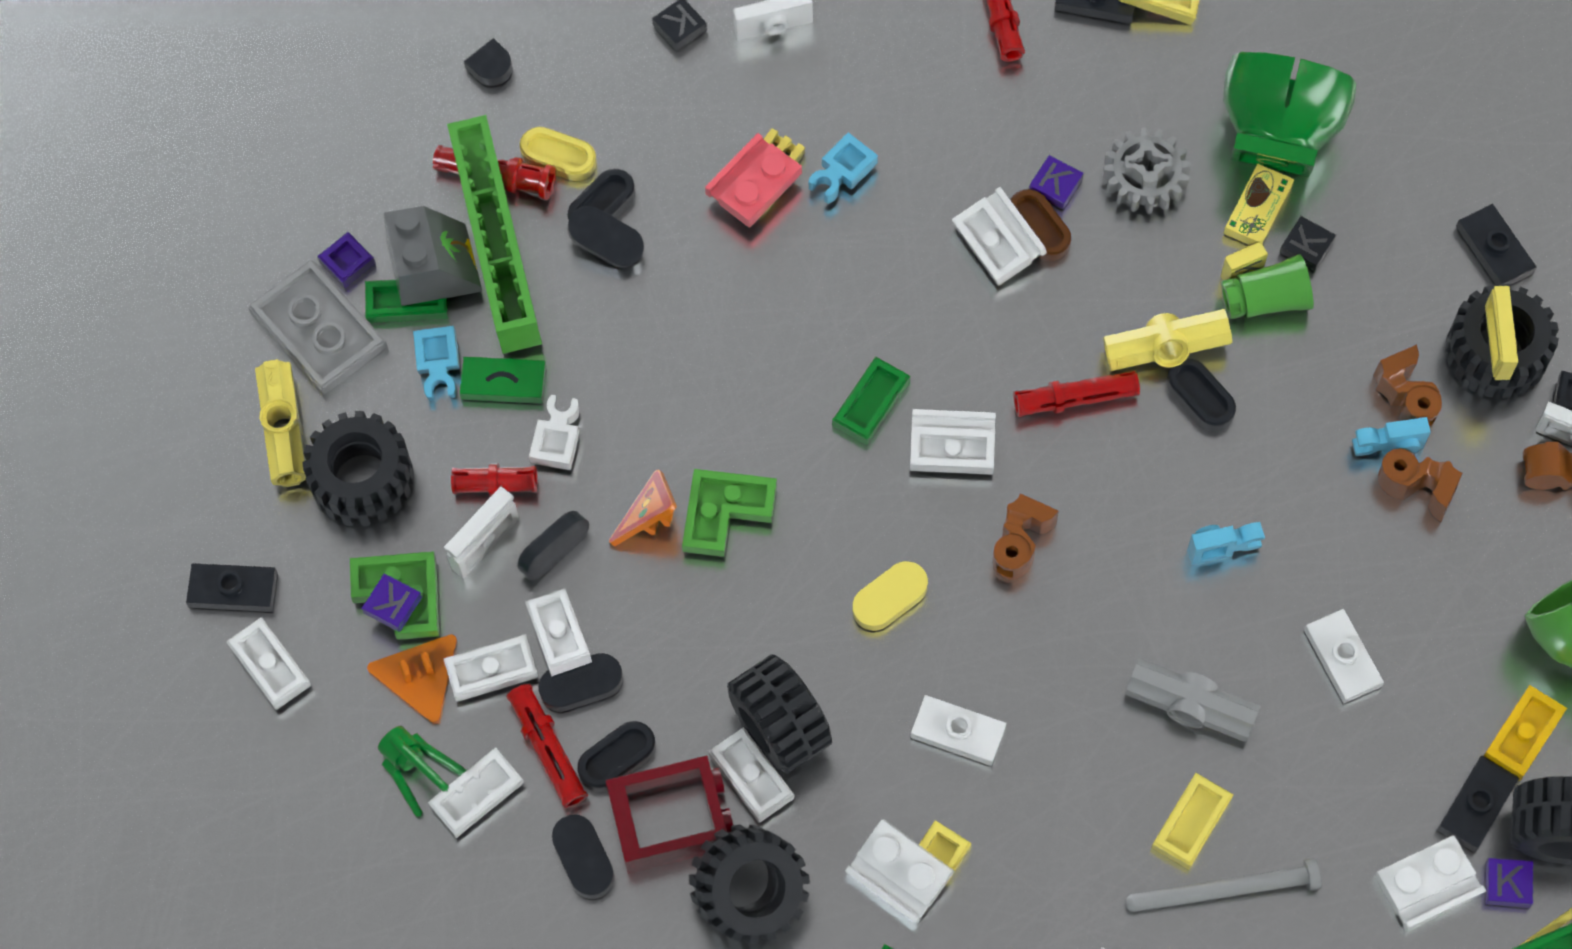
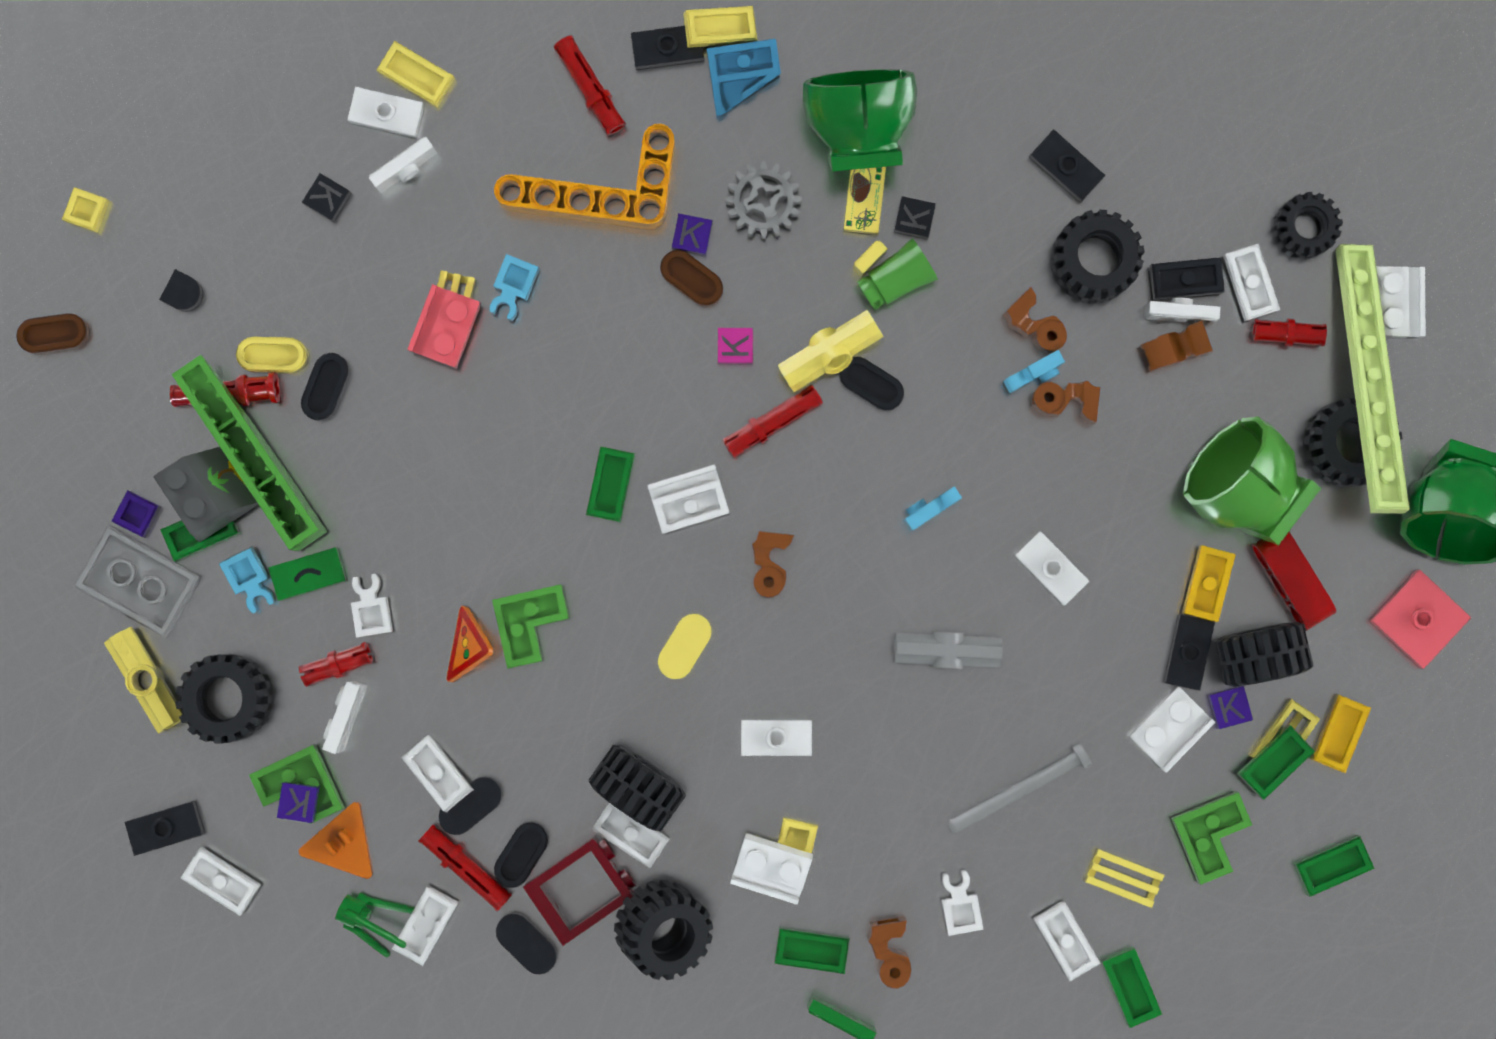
camera: 25 degrees left, 20 degrees up
white plate [444,634,539,702] -> none
black tile [517,511,589,580] -> none
black tile [567,206,644,268] -> none
white plate [952,187,1047,286] -> none
light yellow tile [1151,773,1234,870] -> none
light yellow tile [1485,286,1518,380] -> none
none -> reddish brown tile [16,313,89,354]
none -> light orange beam [494,124,675,230]
none -> dark azure wing [707,39,781,117]
none -> dark pink tile [718,328,753,364]

